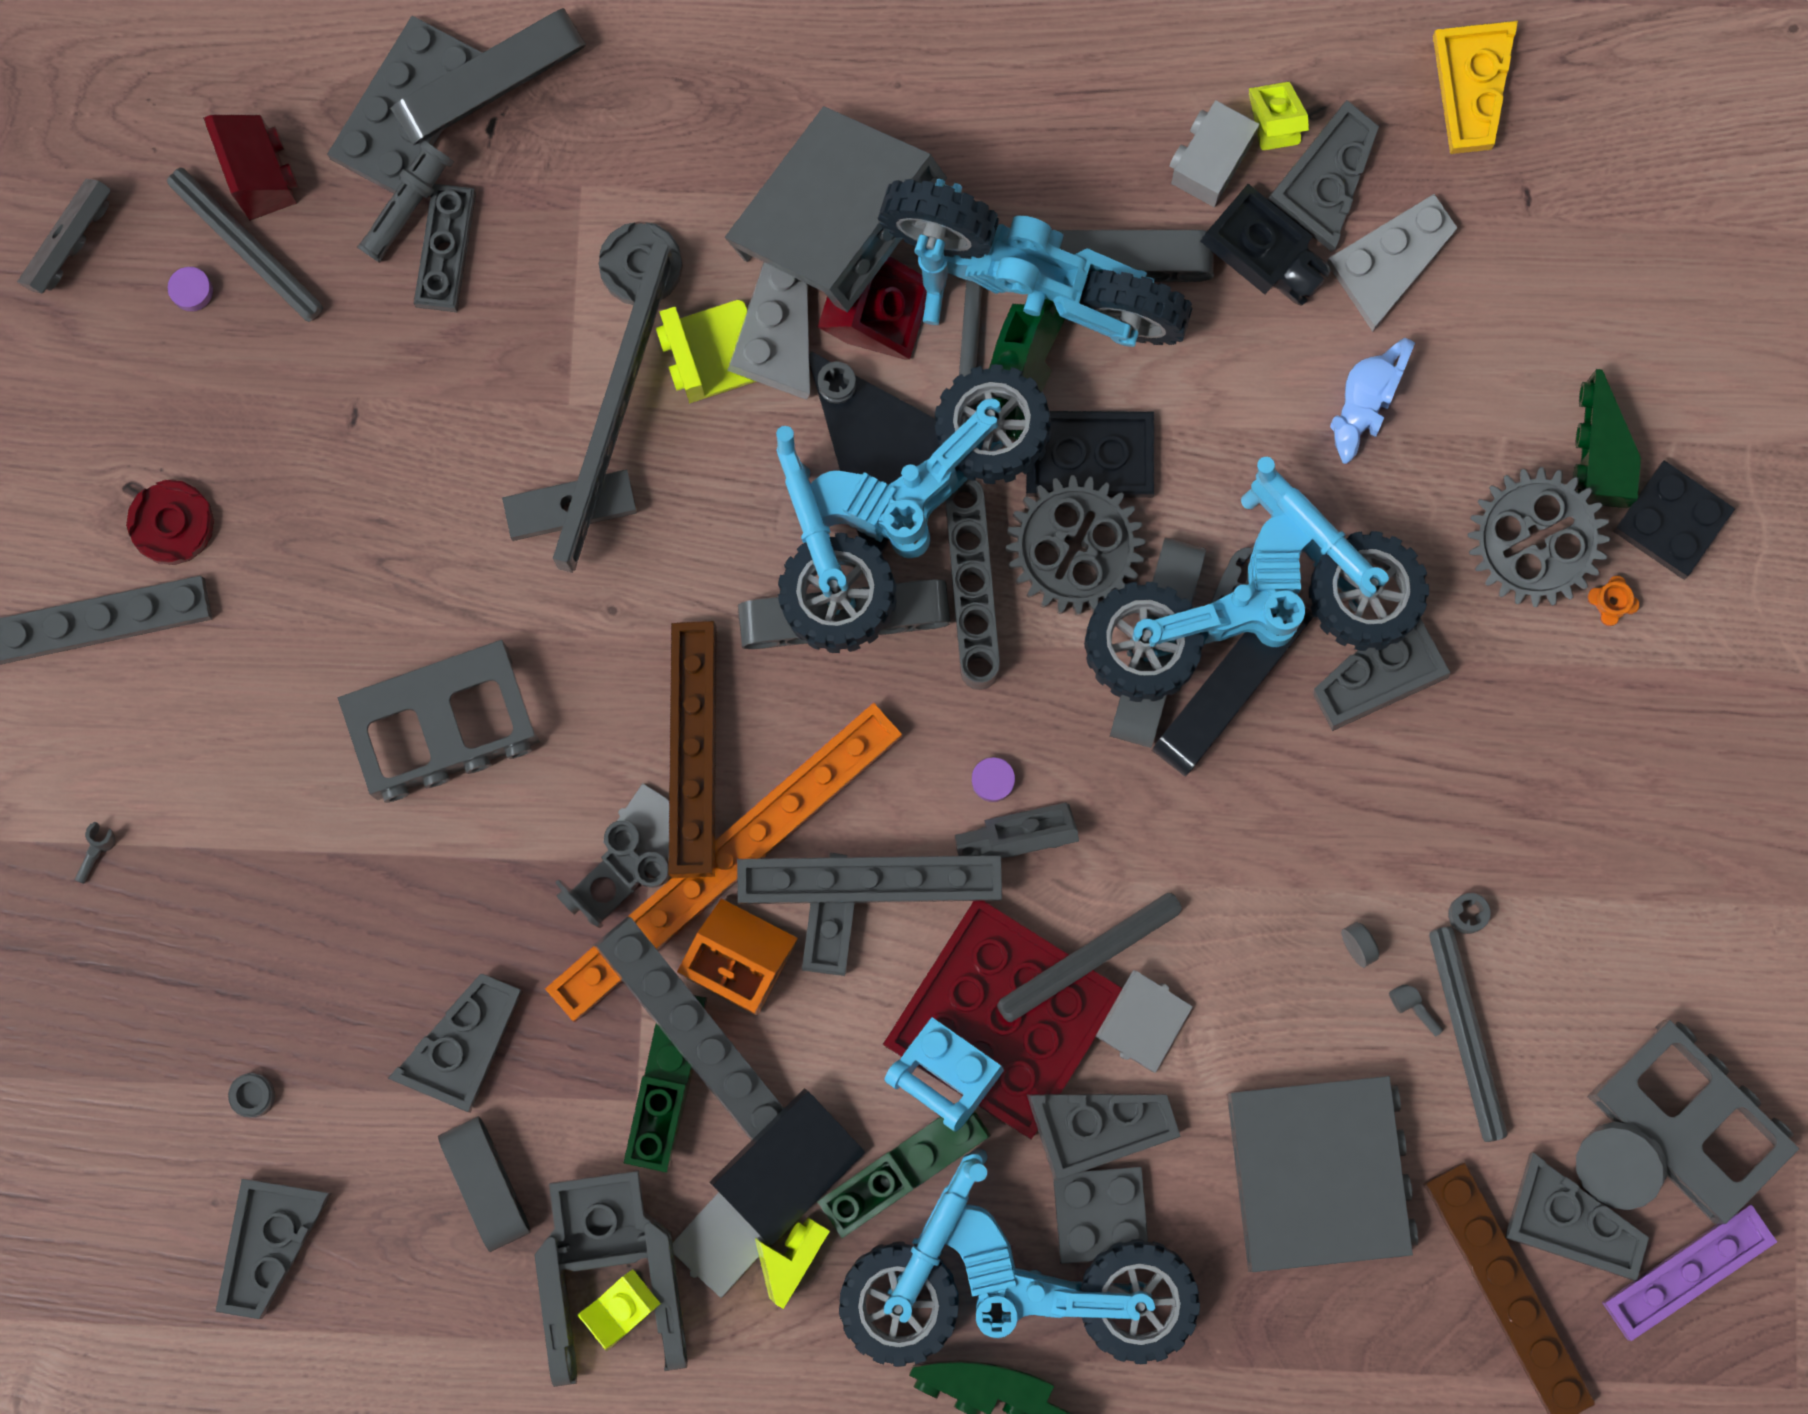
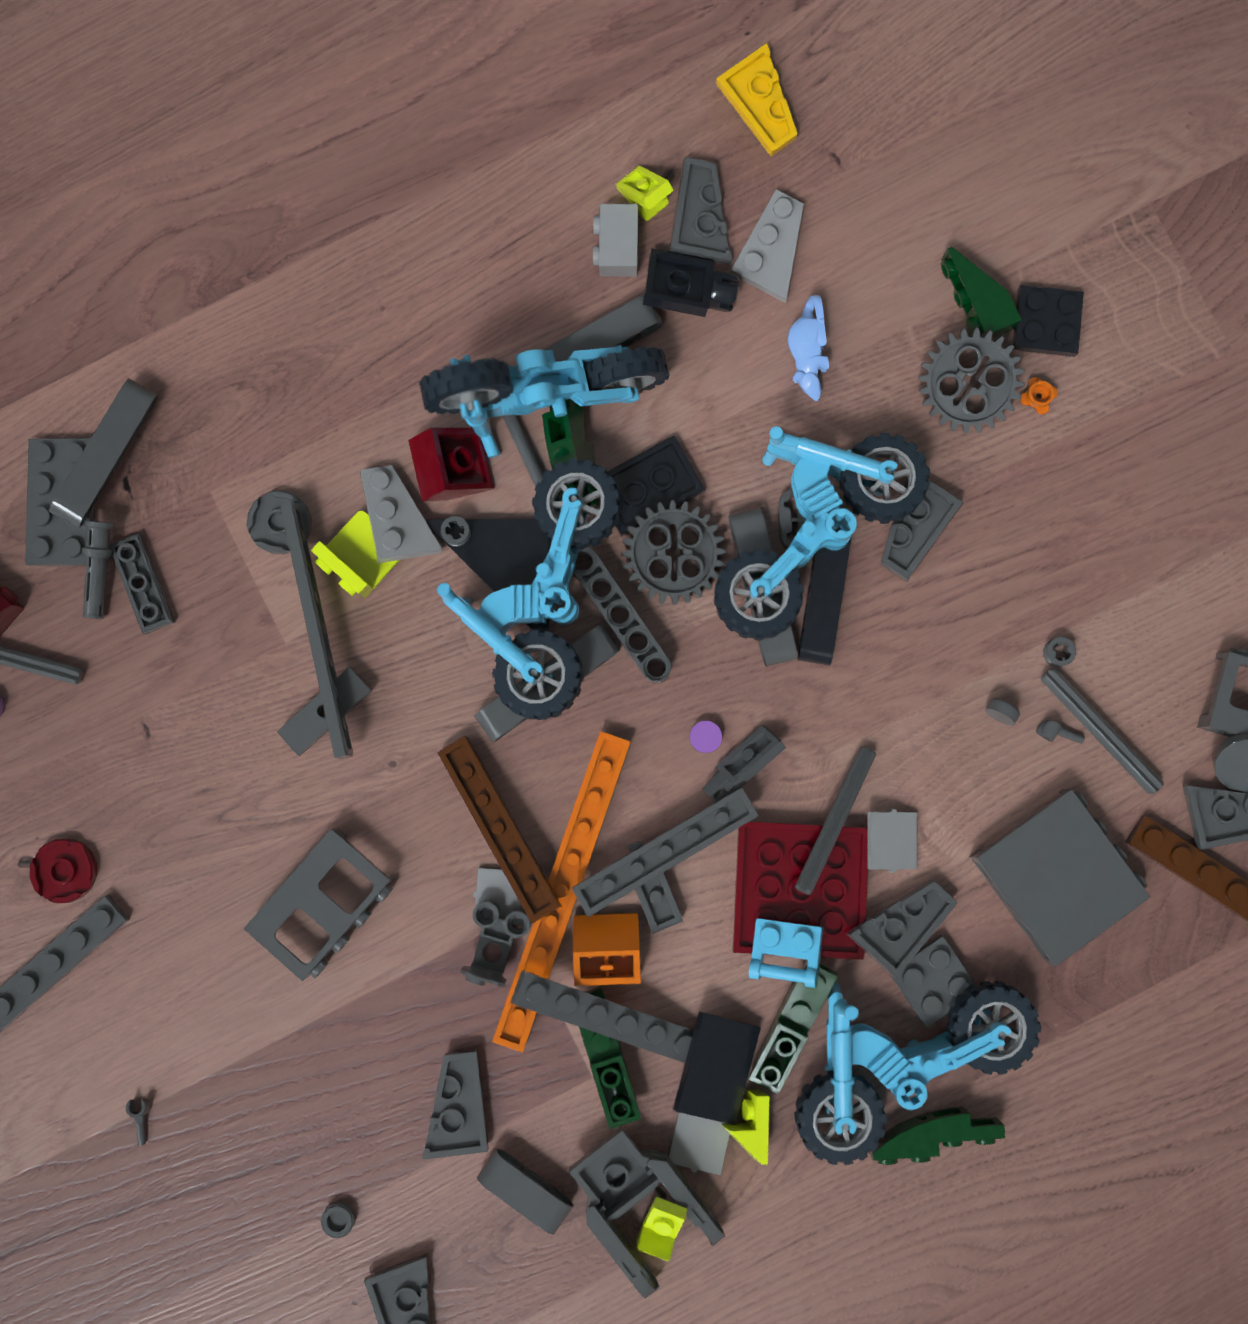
camera: 30 degrees left, 5 degrees up
dark grey panel [725,106,947,312] -> none

